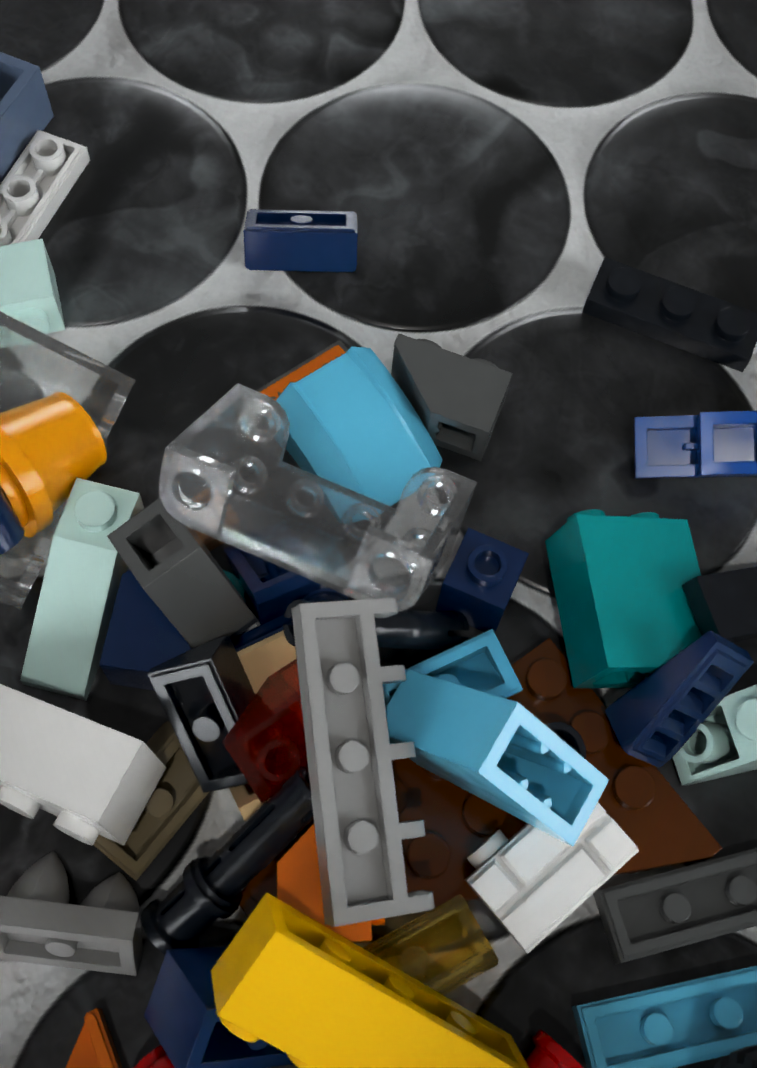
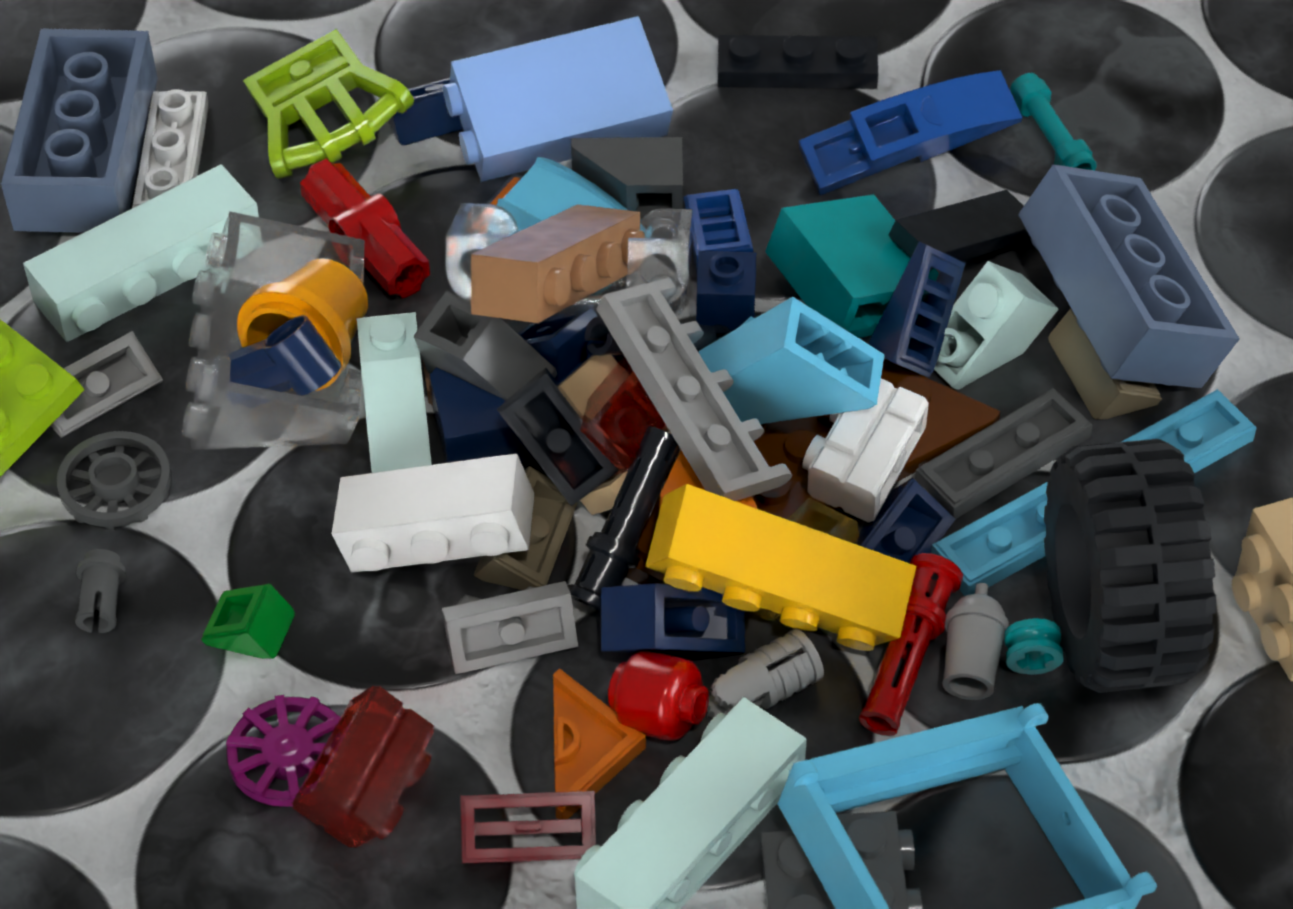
camera: 15 degrees left, 15 degrees down
none -> lime plate [243,29,414,179]
none -> red piece [300,159,431,298]
none -> light blue brick [443,16,673,182]
none -> medium nougat brick [471,204,646,323]
none -> blue slope [683,189,753,274]
none -> dark blue slope [851,477,956,563]

